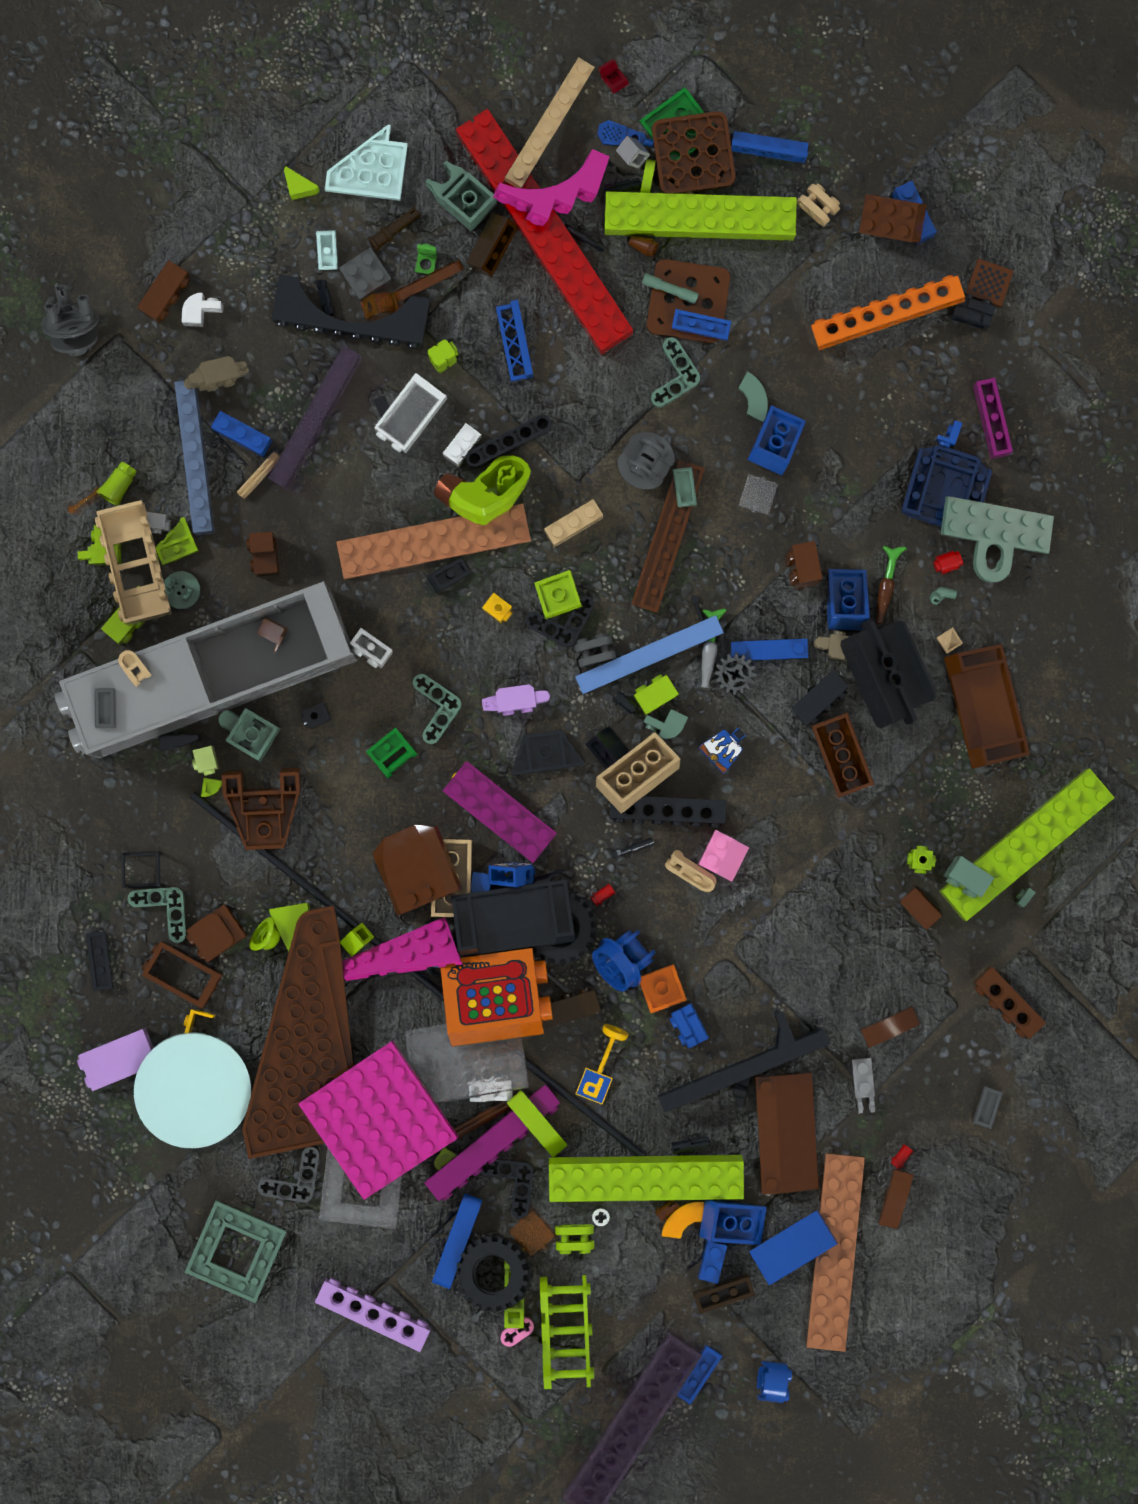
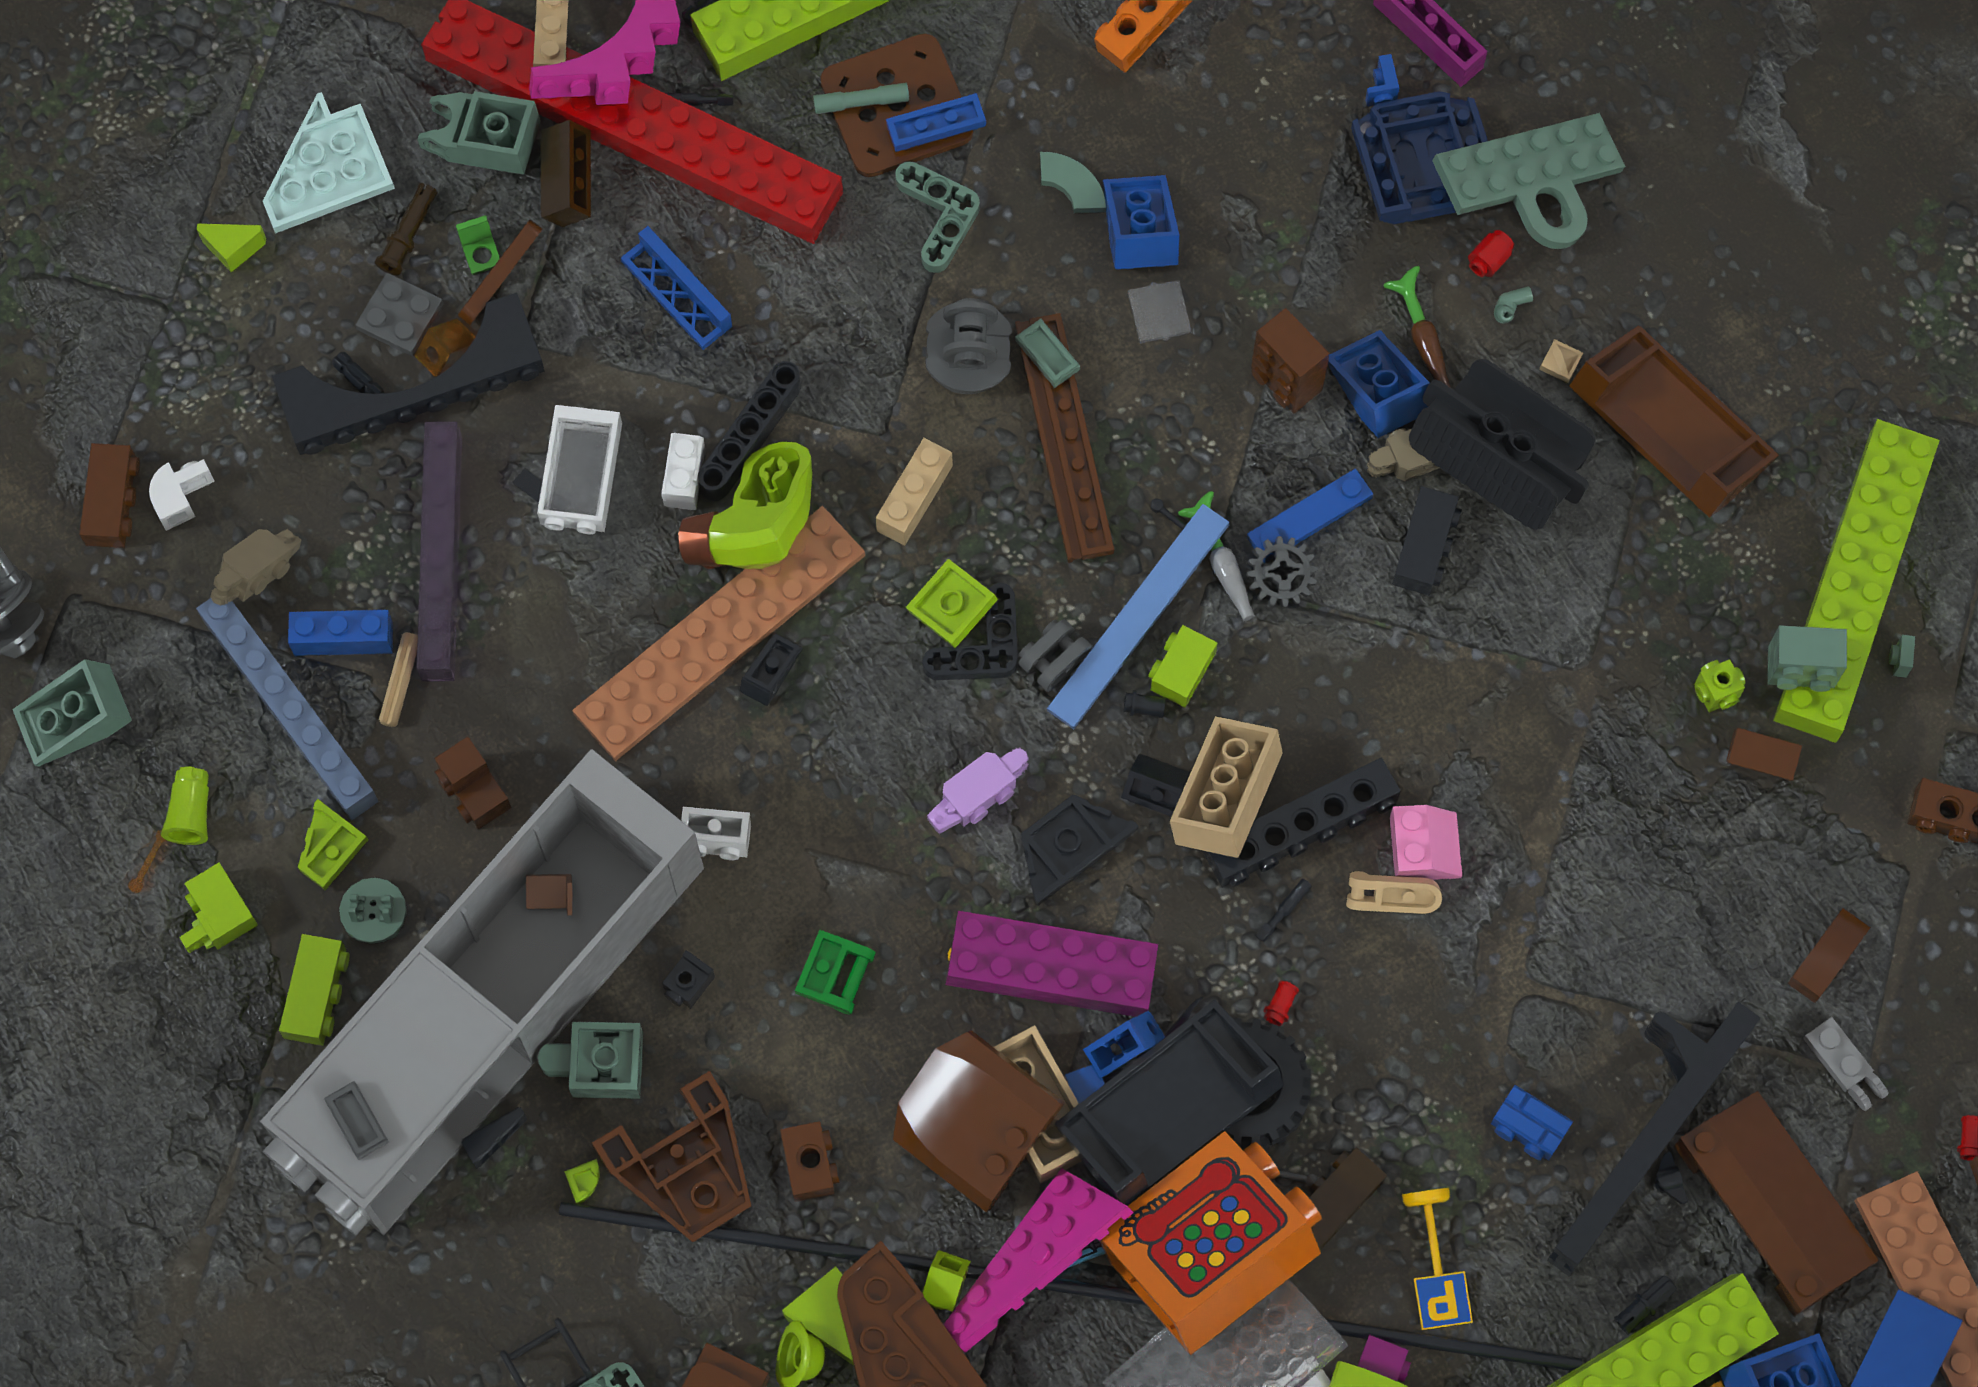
camera: 30 degrees left, 15 degrees down
tan window [95,500,172,625] -> none
tan plate [118,650,152,687] -> none
light grey brick [147,512,171,534] -> none
yellowish green brick [192,746,219,776] -> none
light aqua slope [316,230,338,270] -> none
sand green beam [413,674,462,745] -> none
lime brick [428,339,459,373] -> none
yellow brick [482,593,513,623] -> none
blue piece [592,930,656,992] -> none
reddish brown cone [629,235,658,257] -> none
orange plate [640,964,687,1013] -> none
sand green brick [643,709,688,740] -> none
torso [698,728,746,774] -> none
reddish brown brick [811,713,875,798] -> none
none -> sand green slope [12,659,132,767]
none -> reddish brown brick [780,1121,840,1202]

